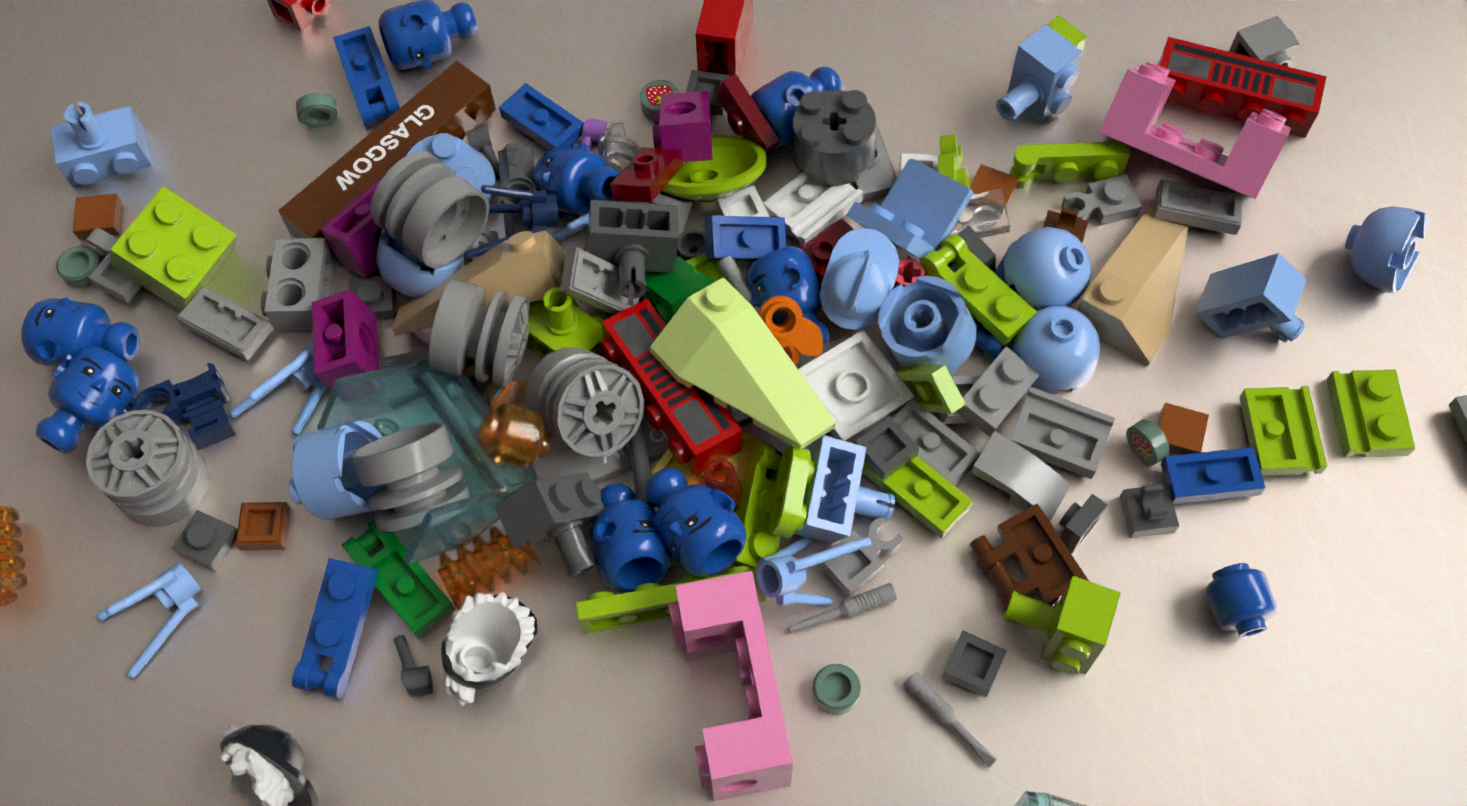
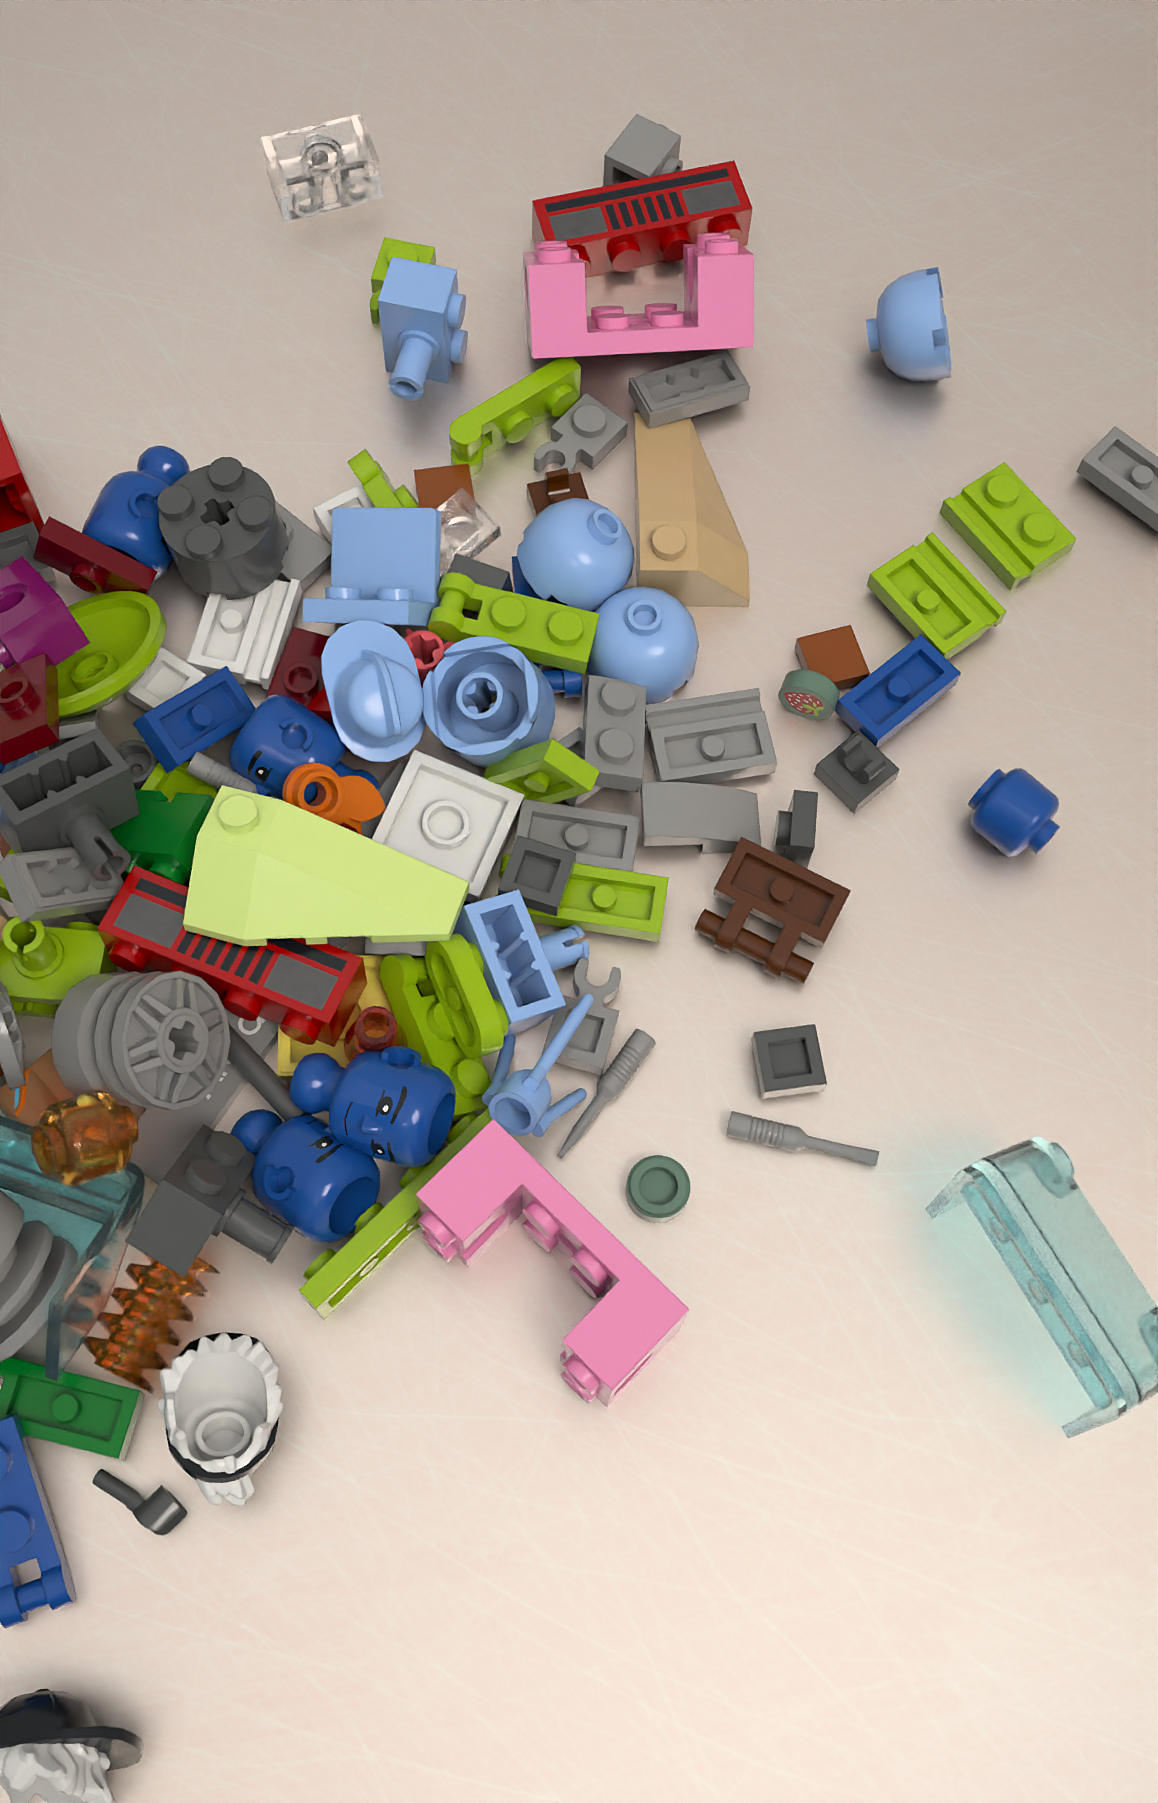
camera: 40 degrees left, 5 degrees up
lime brick [1003,576,1121,674] -> none
light blue brick [1195,253,1307,342] -> none

